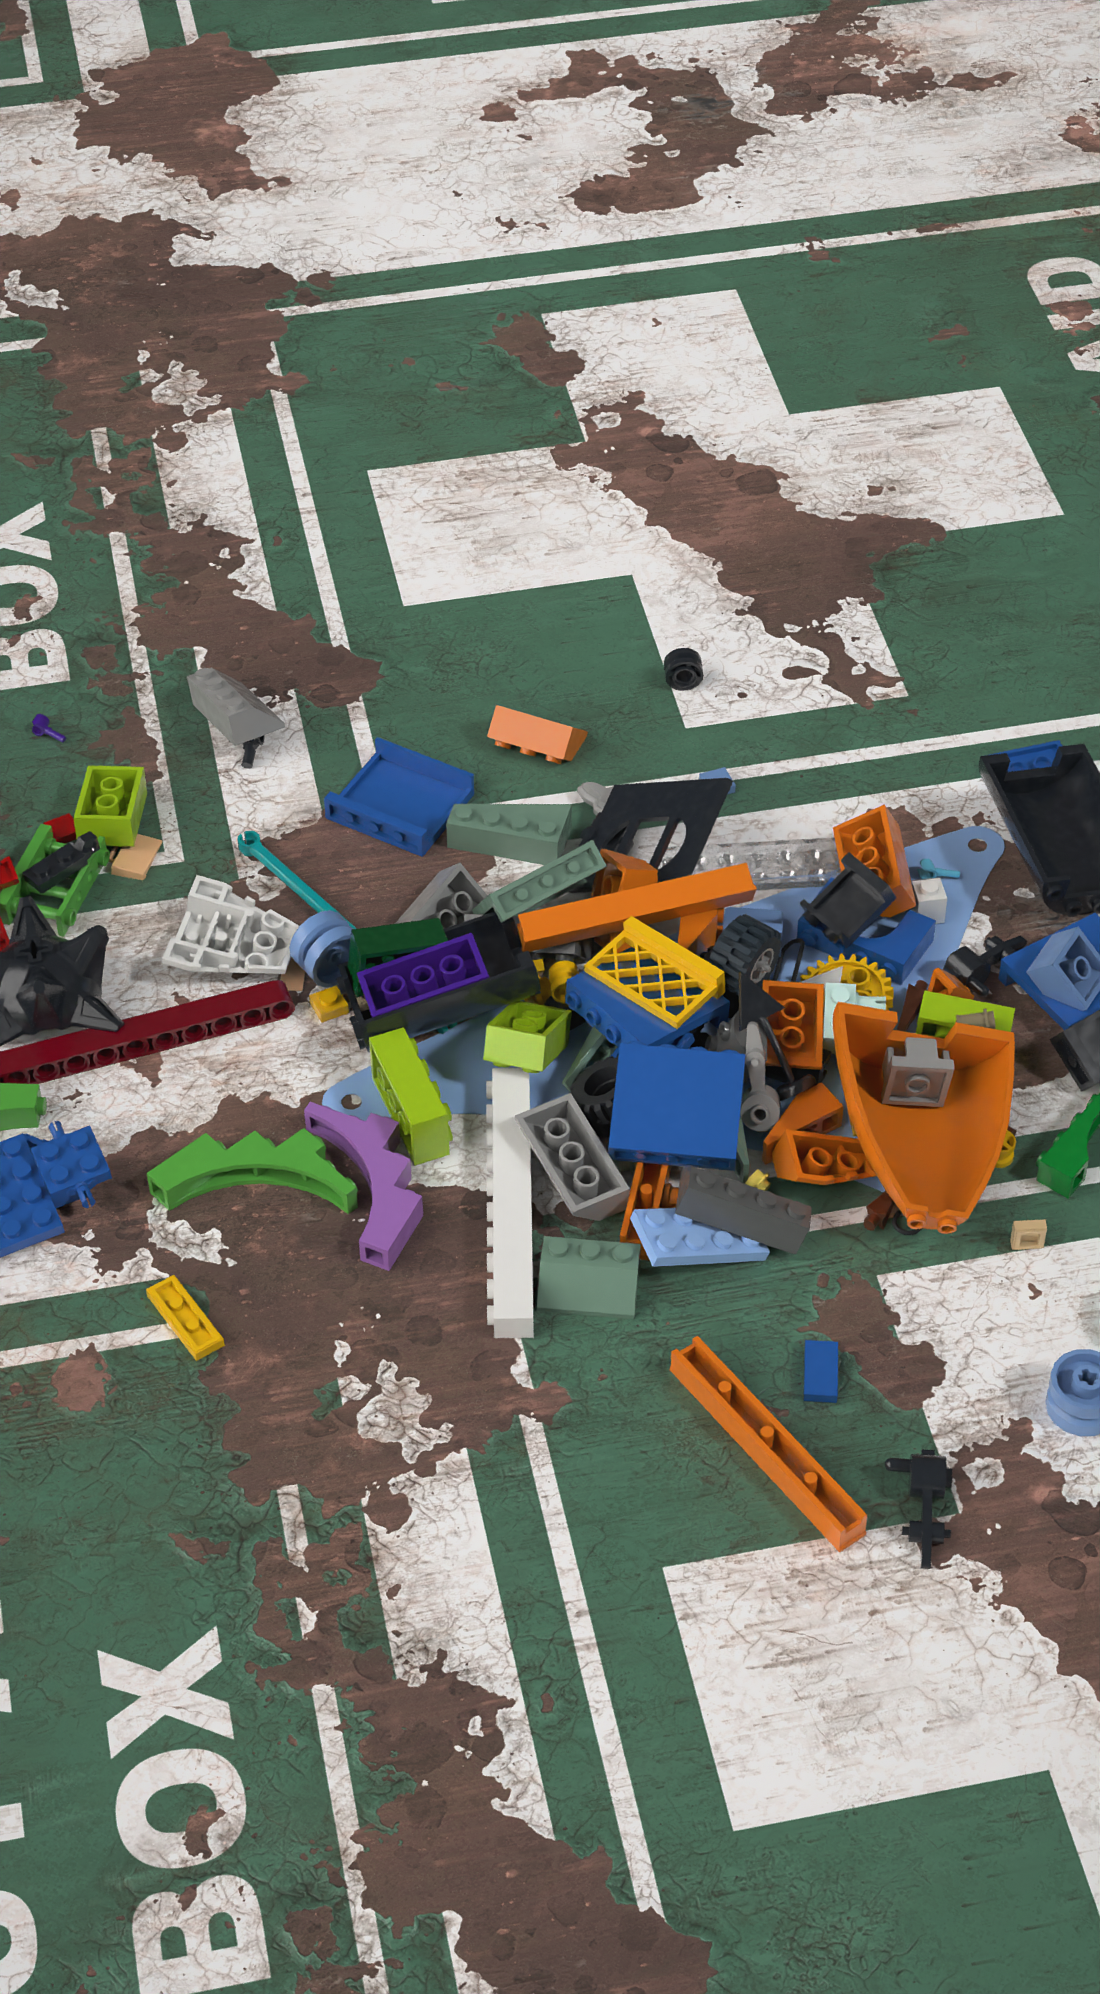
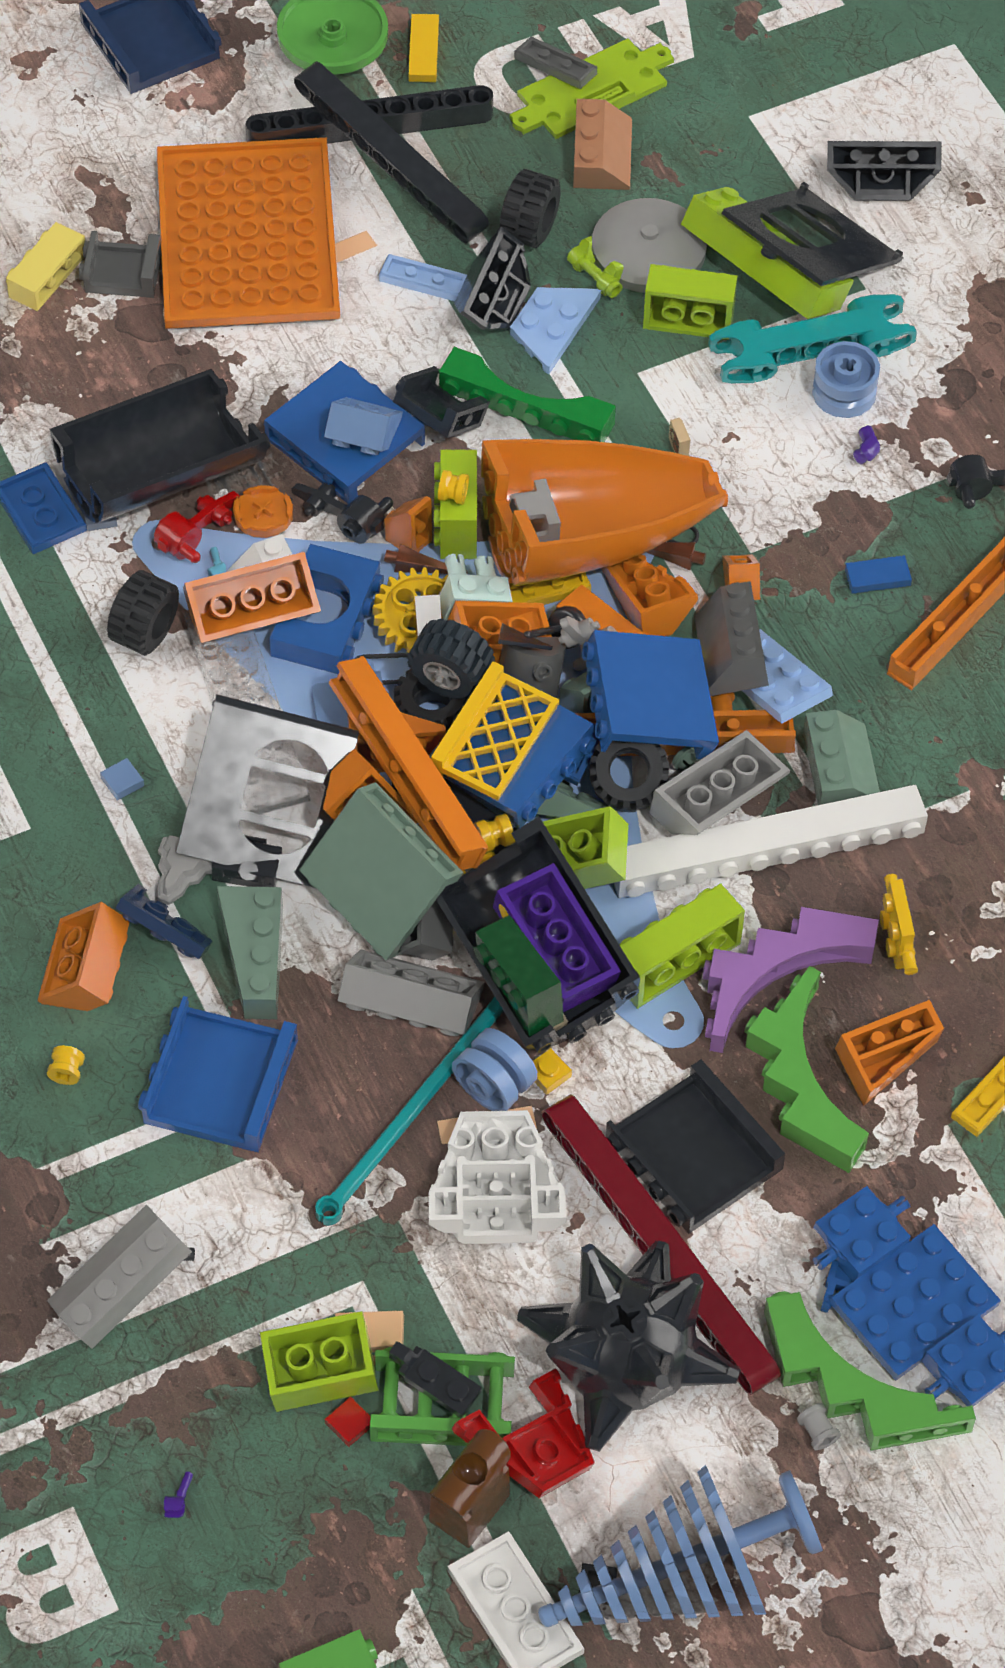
camera: 105 degrees left, 10 degrees up
black panel [800,852,896,949] -> none
dark tan pin [956,1009,996,1029] -> none
none -> yellow wheel [47,1045,85,1085]
none -> black tyre [107,570,179,656]
none -> dark blue wing [116,883,213,959]
none -> red piece [154,491,240,563]
none -> orange tile [233,485,293,538]
none -> yellow wheel [438,470,469,505]
none -> black panel [606,1059,785,1234]
none -> orange slope [722,554,760,600]
none -> orange wedge [835,1000,944,1106]
none -> dark purple arm [853,425,880,464]
none -> yellow plate [880,874,918,975]

